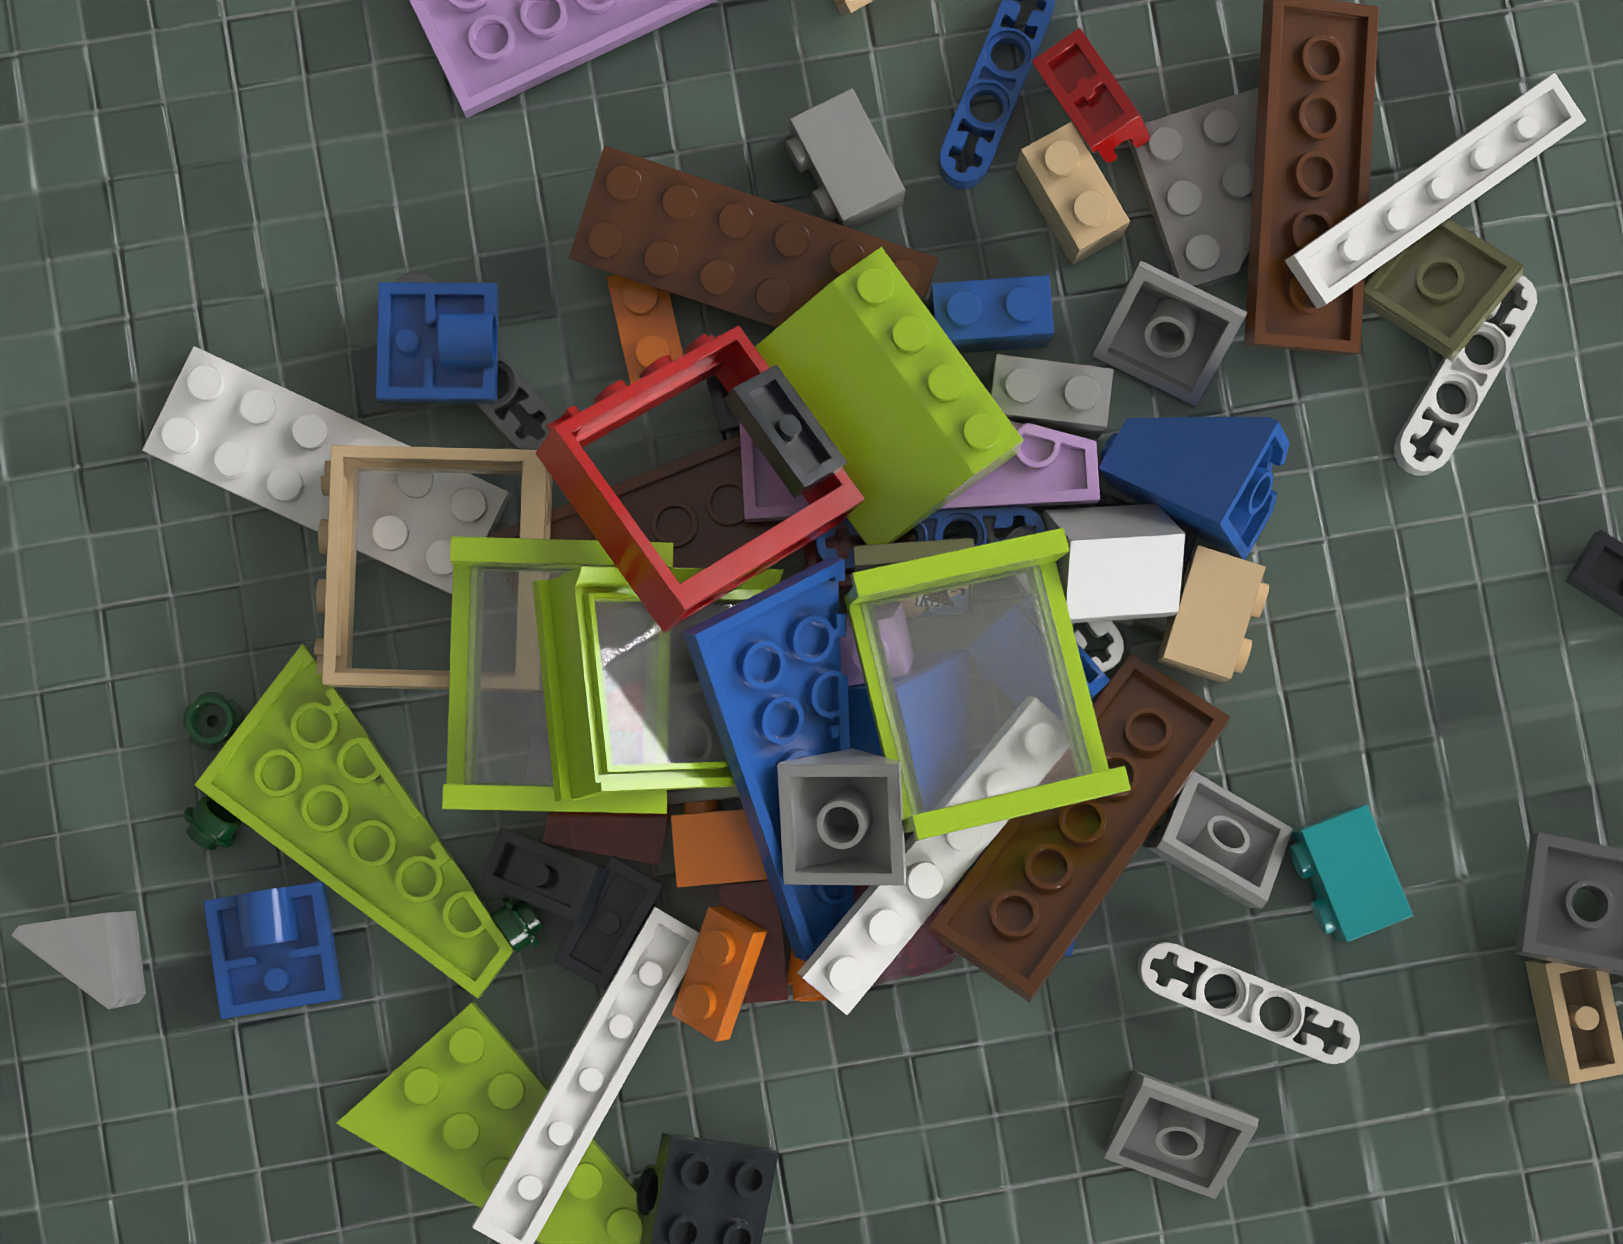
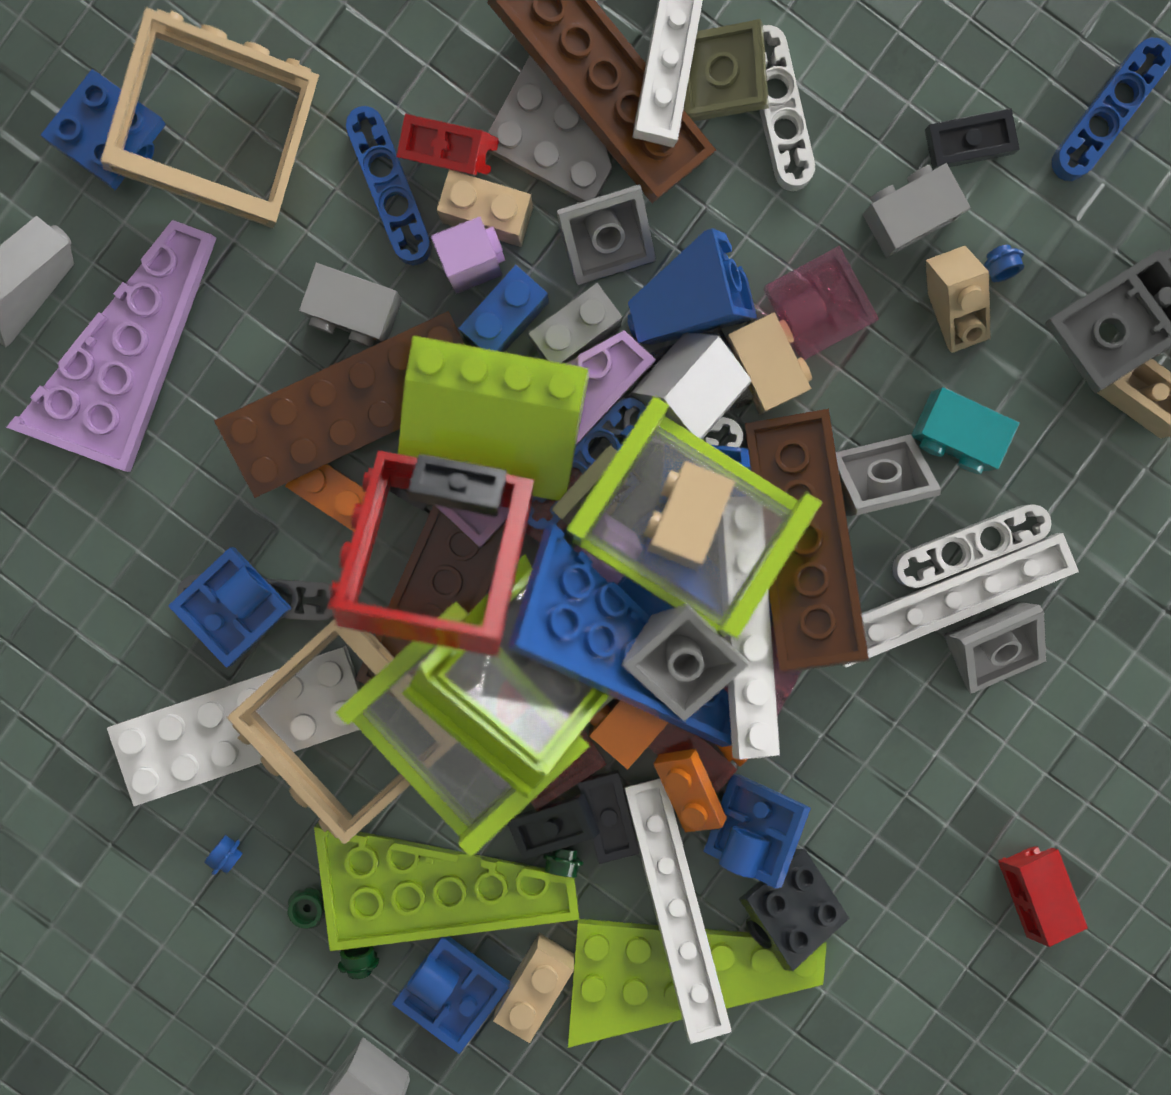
camera: 45 degrees left, 5 degrees up
none -> blue plate [204,835,243,875]
none -> lavender brick [431,217,505,294]
none -> tan brick [493,933,574,1043]
none -> tan brick [644,461,736,571]
none -> blue plate [703,774,811,888]
none -> clear pink plate [763,245,879,360]
none -> white plate [842,533,1079,667]
none -> light grey brick [862,163,971,258]
none -> tan slope [926,246,990,353]
none -> blue plate [984,245,1024,282]

